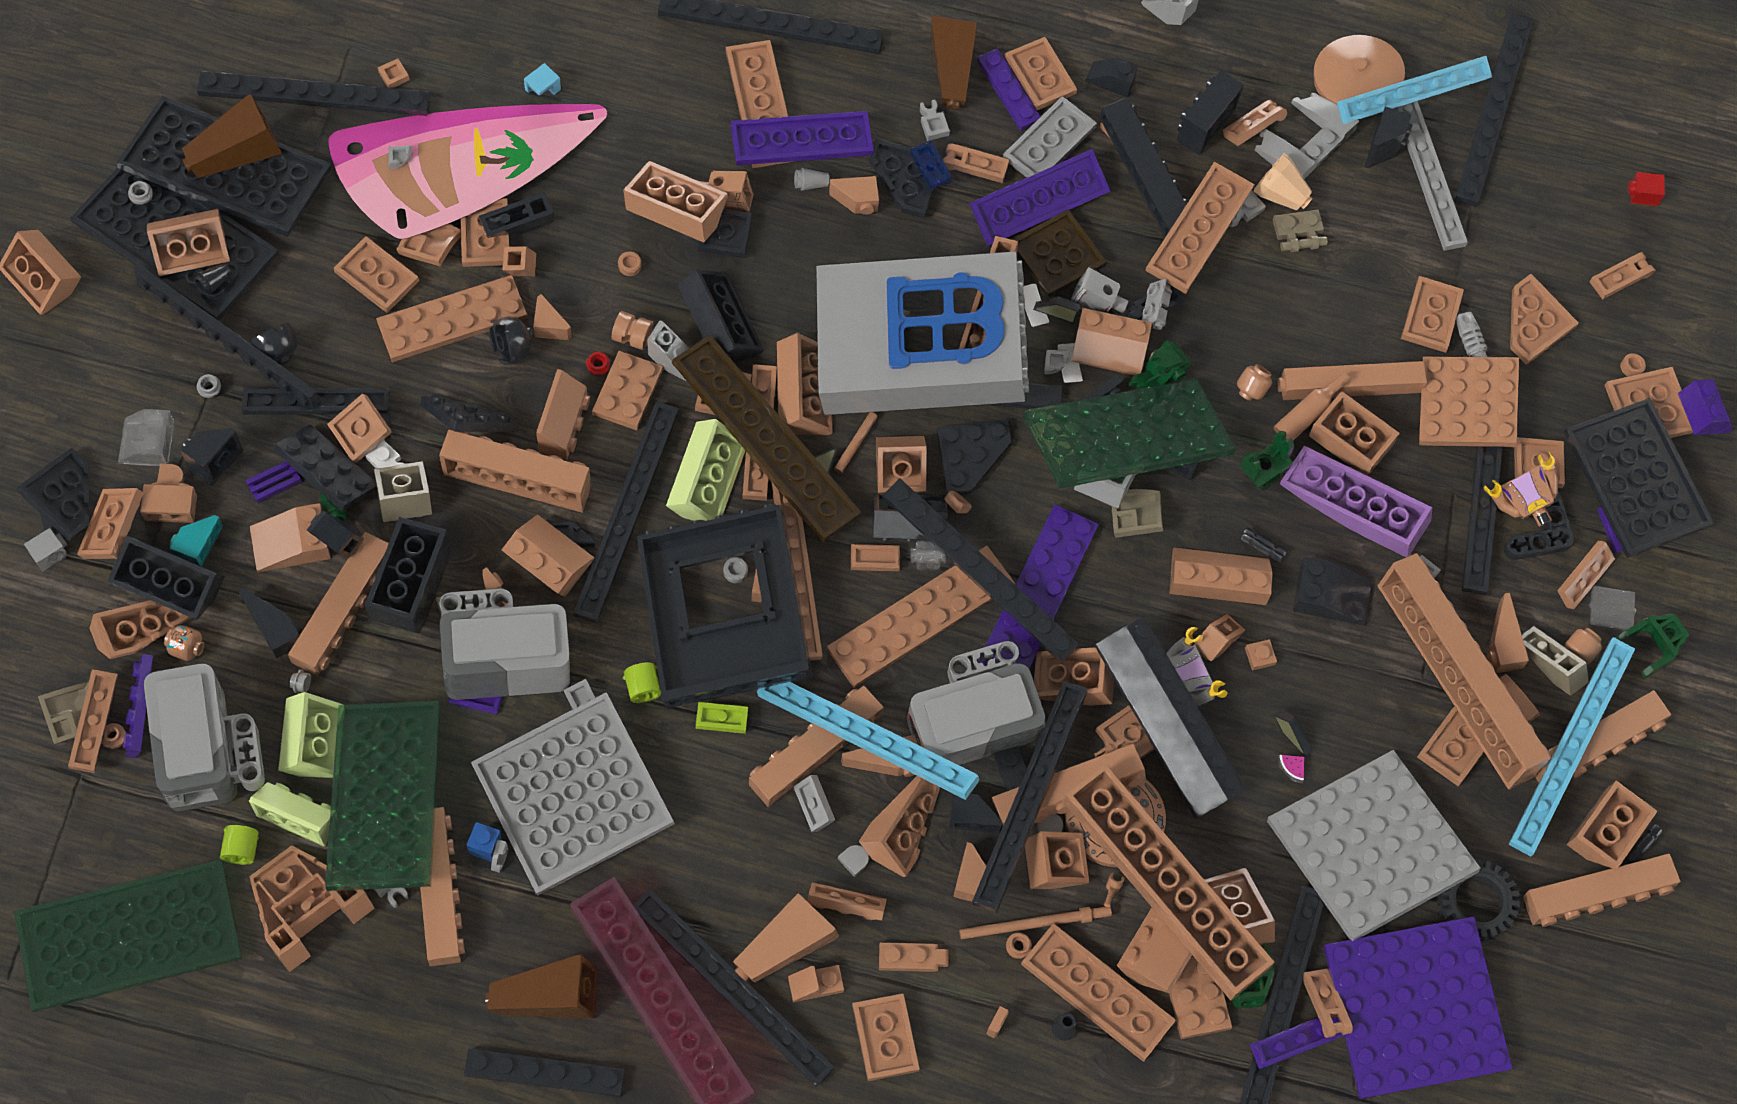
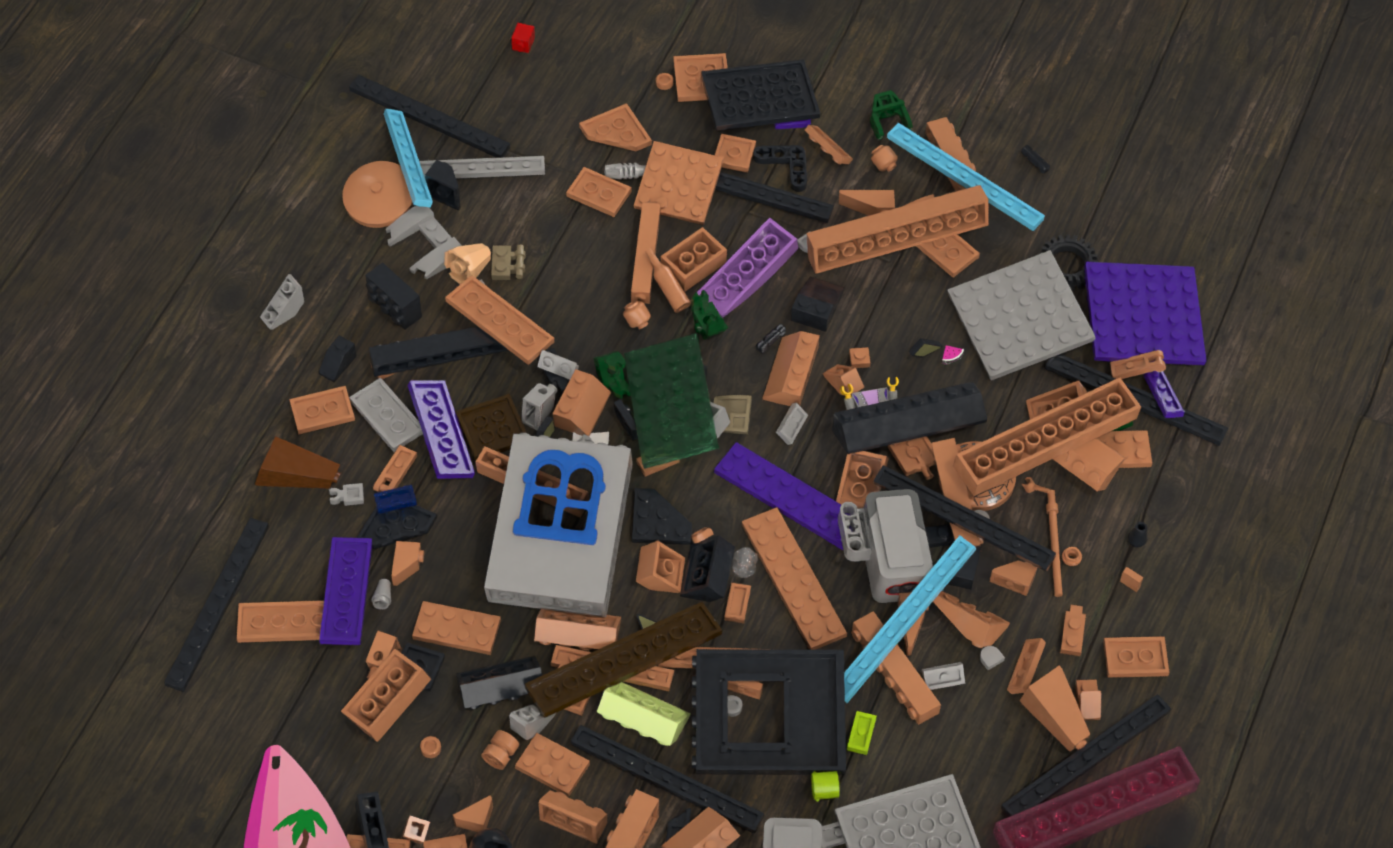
camera: 75 degrees left, 10 degrees down
medium azure panel [524,63,561,95] -> none
red plate [586,352,610,375] -> none
nougat bar [834,412,878,474] -> none
black plate [883,478,1079,663] -> none
dark purple plate [977,48,1040,131] -> none
nougat plate [1021,923,1176,1062] -> none
nougat slope [1025,831,1089,889] -> none
nougat plate [1223,100,1287,146] -> none
torso [1484,452,1558,527] -> none
dark tan slope [1522,626,1589,696] -> none
nougat brick [1522,854,1681,927] -> none
nougat slope [1566,781,1657,869] -> none
nougat plate [1589,252,1656,299] -> none
clear piece [1589,586,1637,630] -> none
dark purple slope [1678,379,1733,435] -> none
none -> nougat plate [412,601,501,655]
none -> light grey plate [776,403,808,445]

